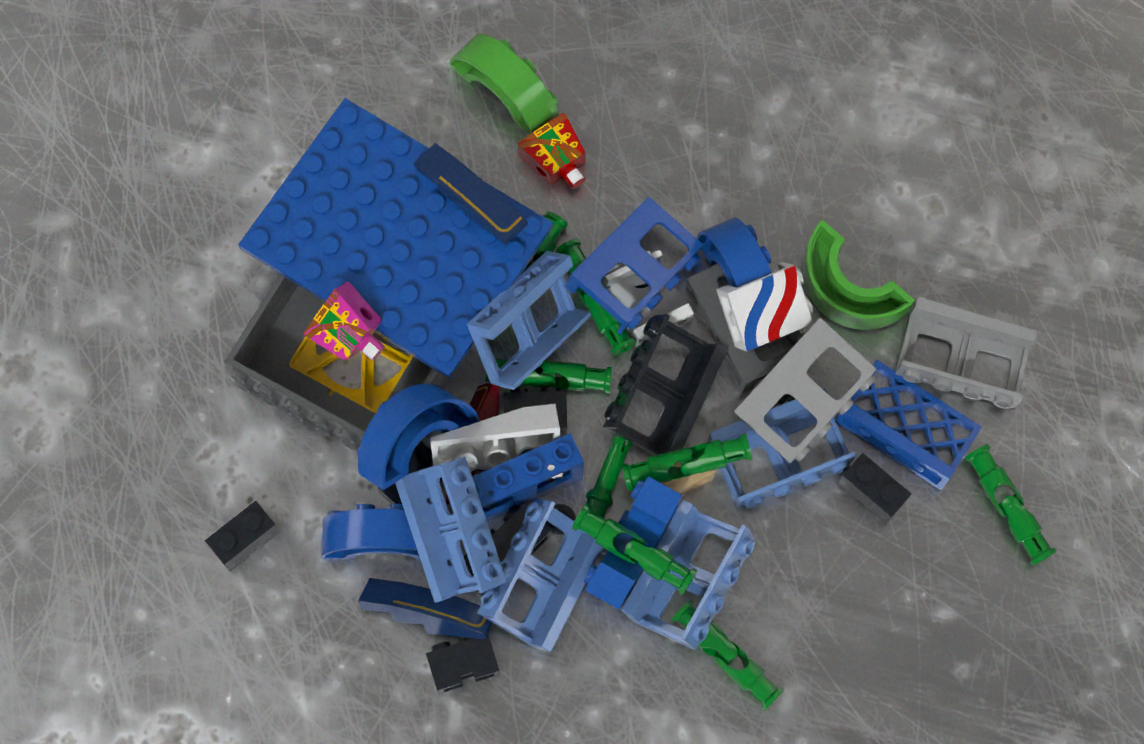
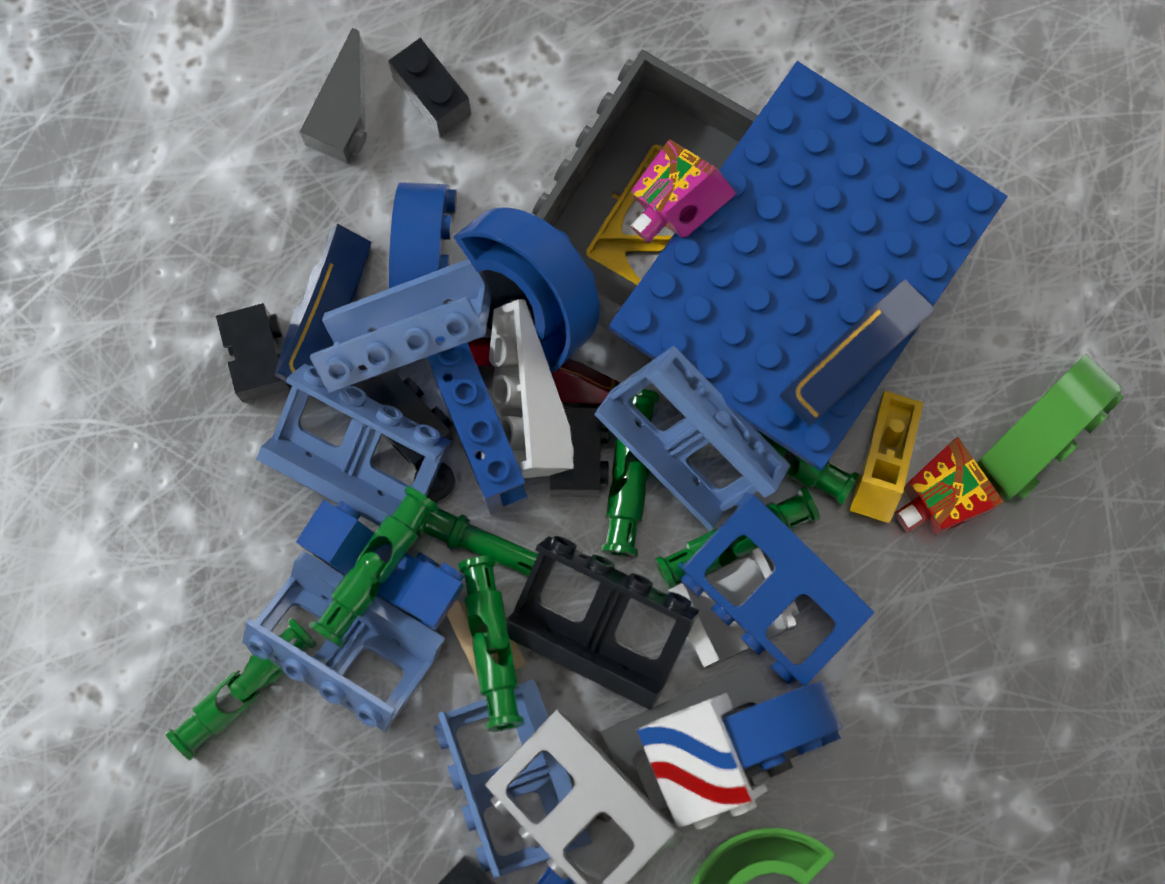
camera: 95 degrees right, 5 degrees up
none -> dark grey slope [300,28,367,164]
none -> yellow slope [849,390,924,523]

